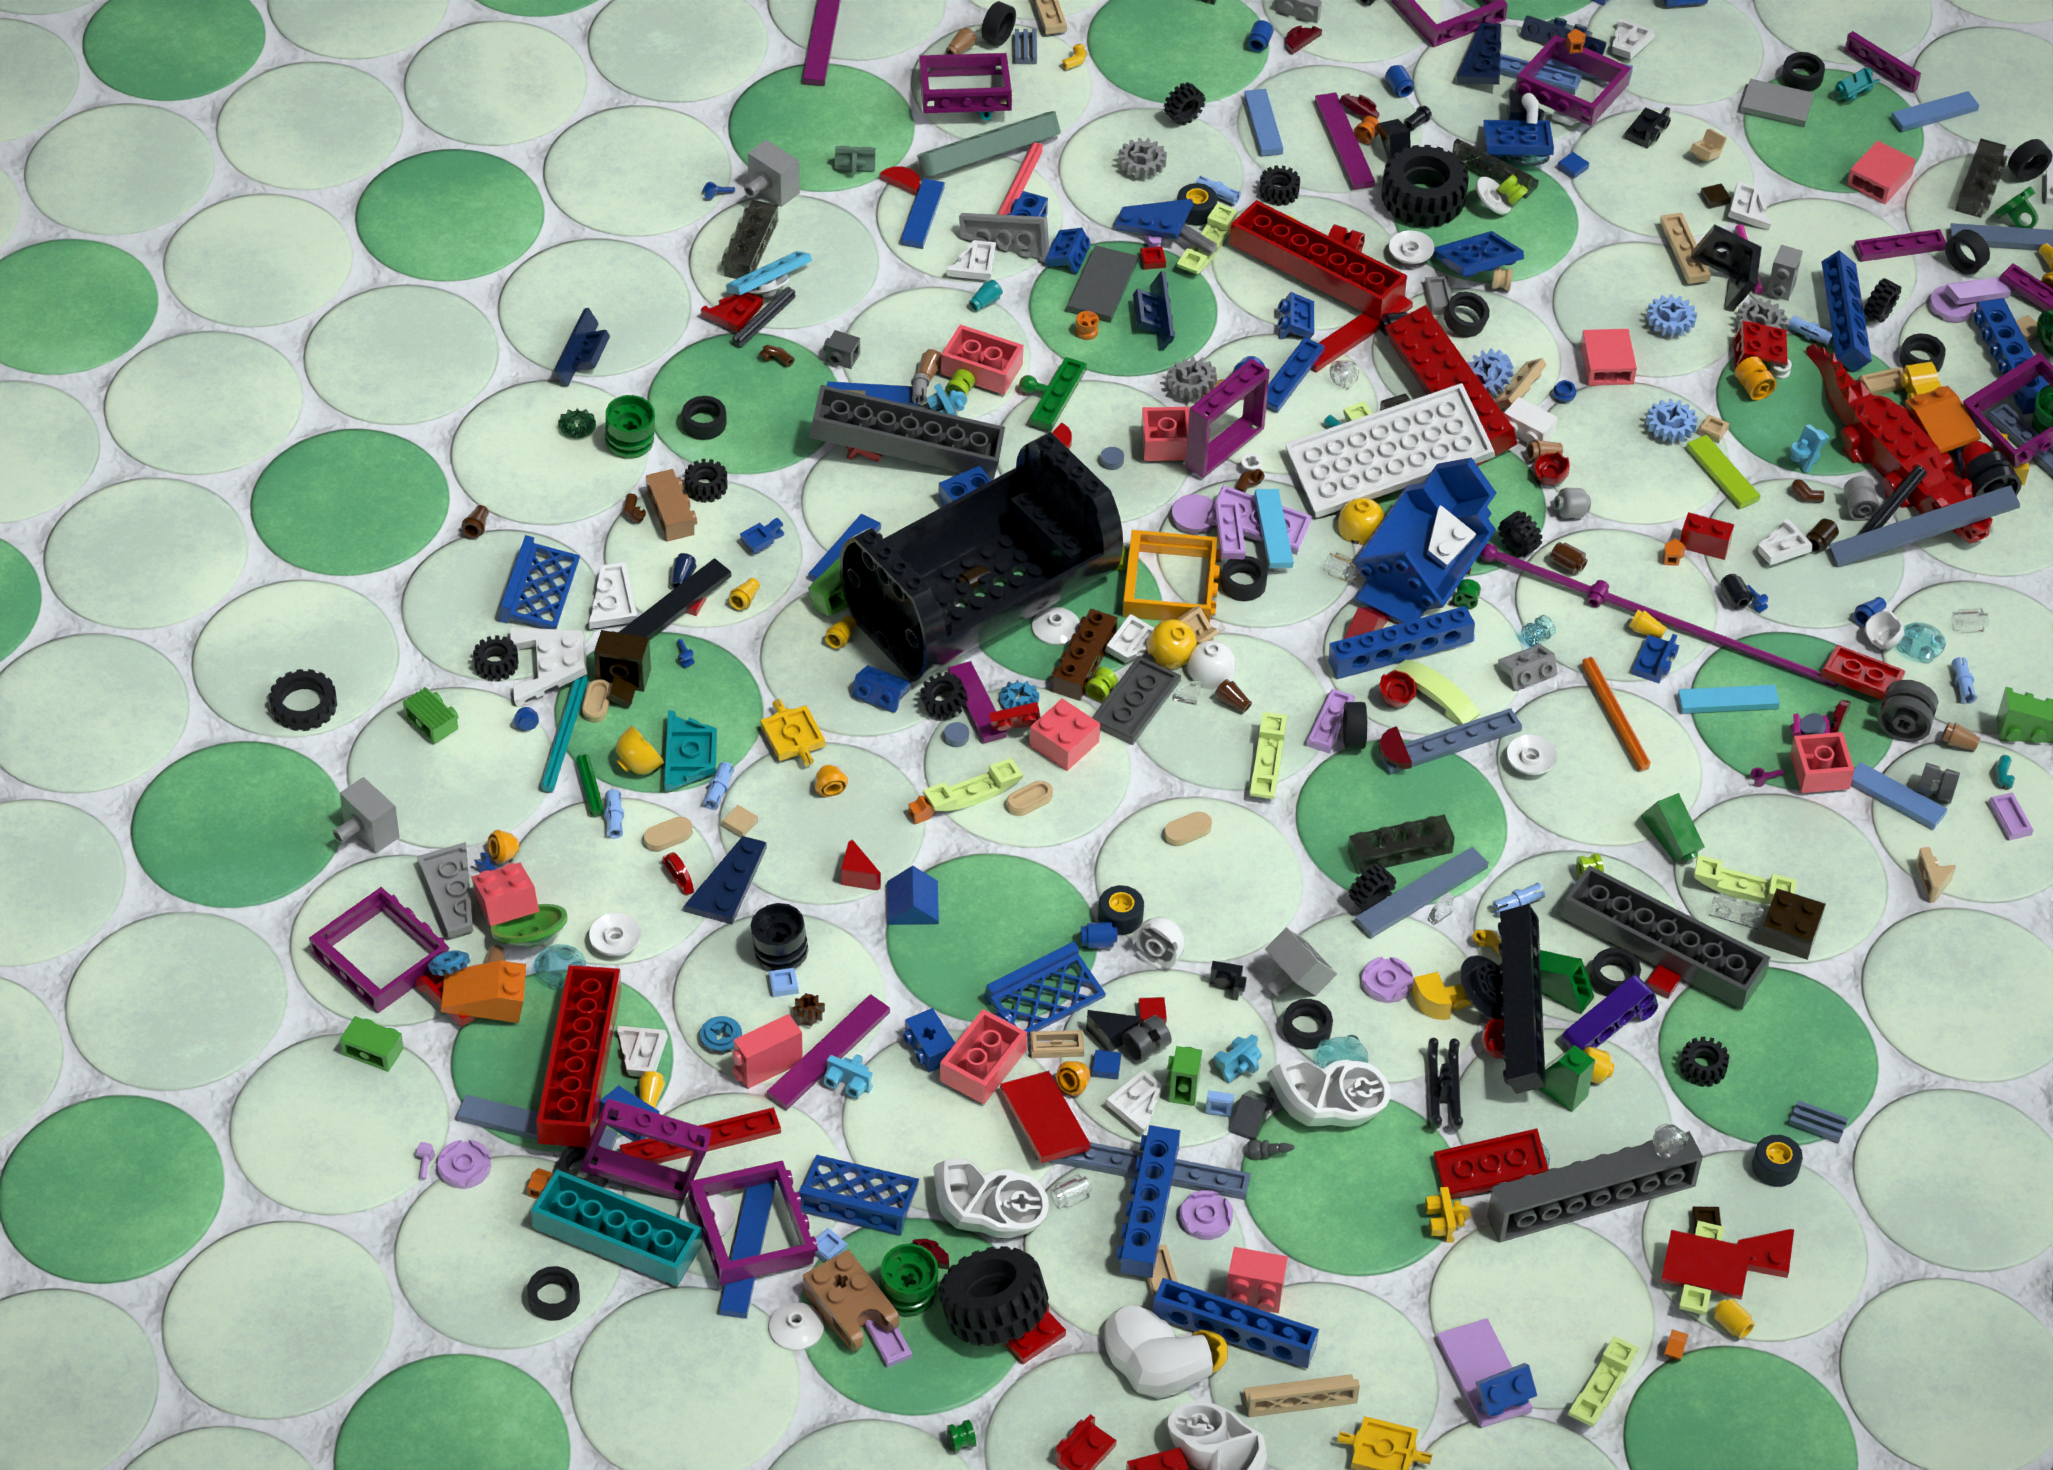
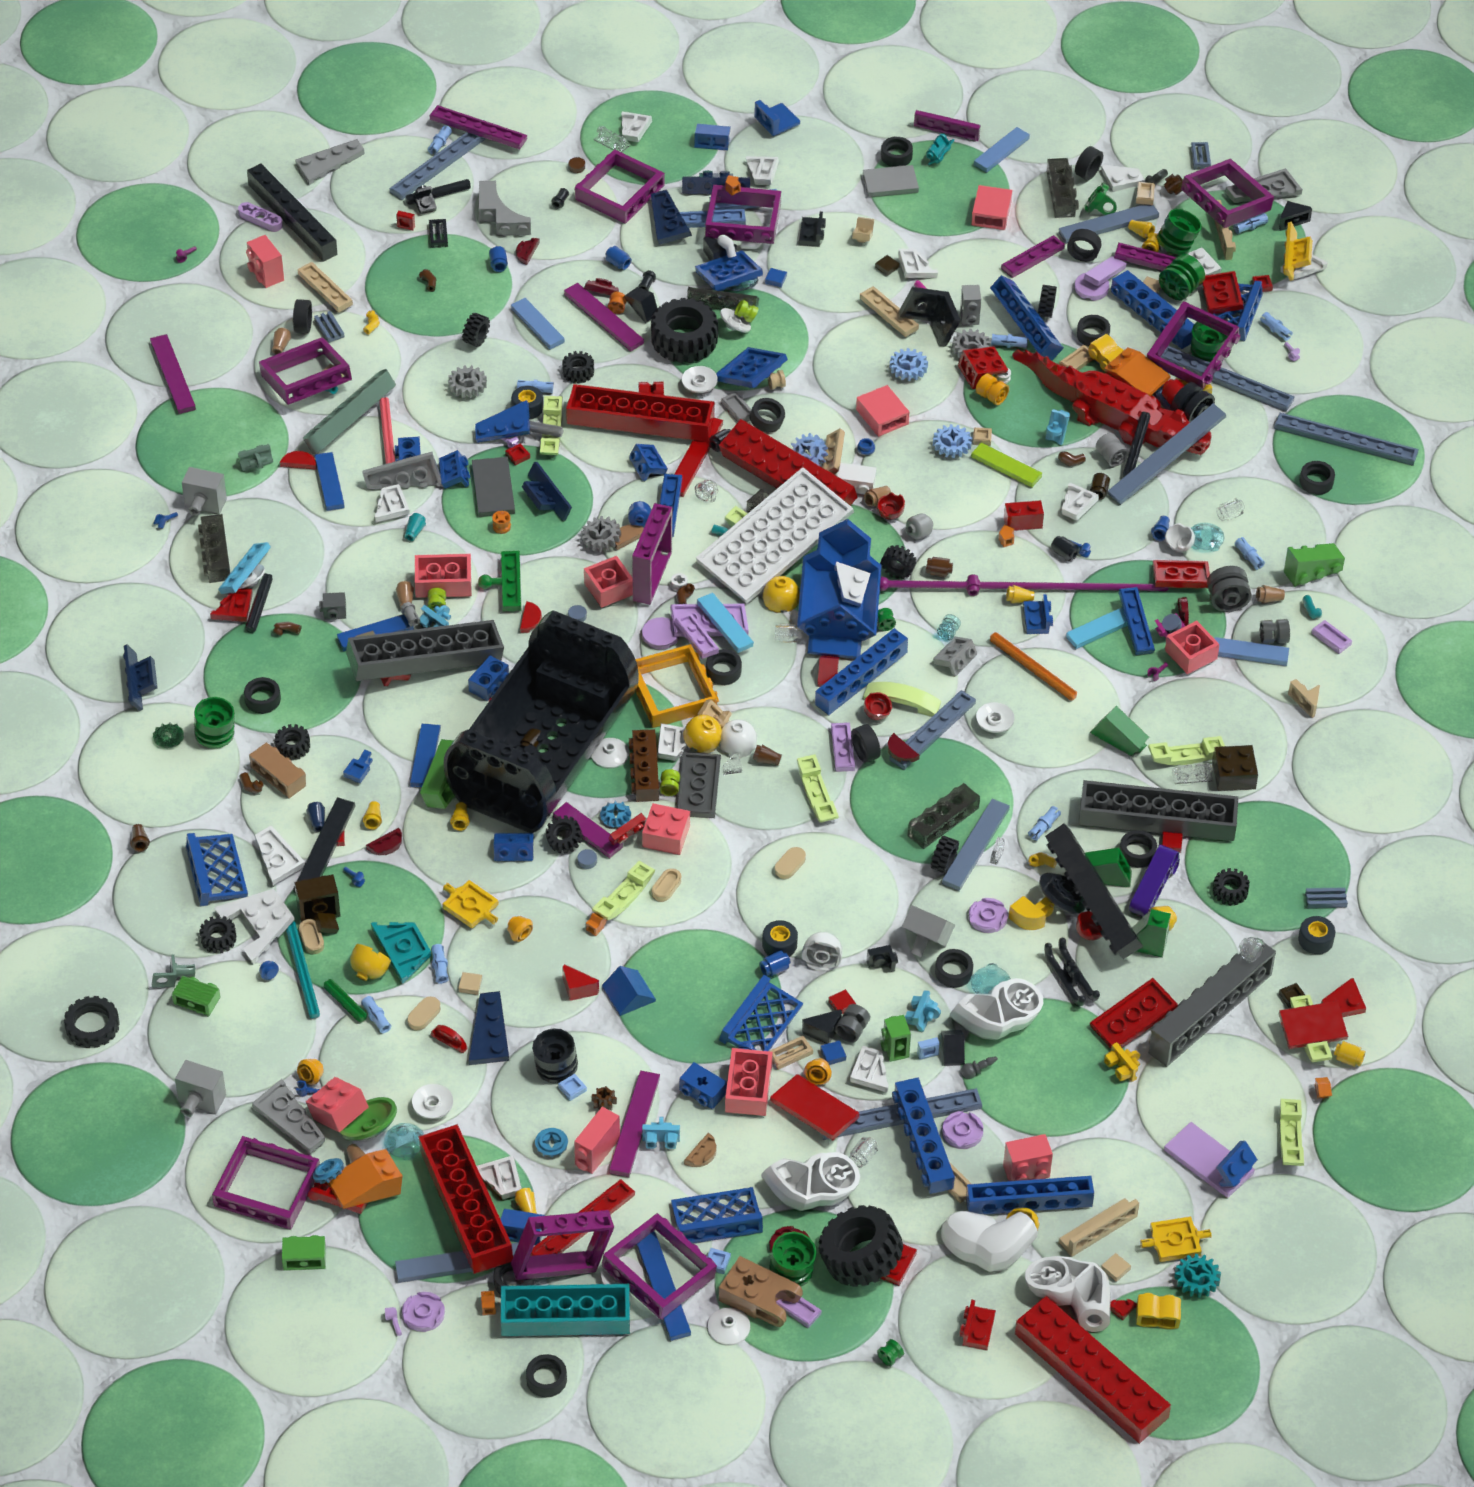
camera: 25 degrees left, 0 degrees up
lime wheel [1576,853,1604,878] -> none
none -> sand green bracket [151,954,195,988]
none -> dark red tile [366,828,402,855]
none -> reddish brown arm [419,269,437,292]
none -> medium nougat tile [684,1132,717,1167]
none -> tan tile [1101,1253,1131,1282]
none -> blue tile [1118,587,1155,655]

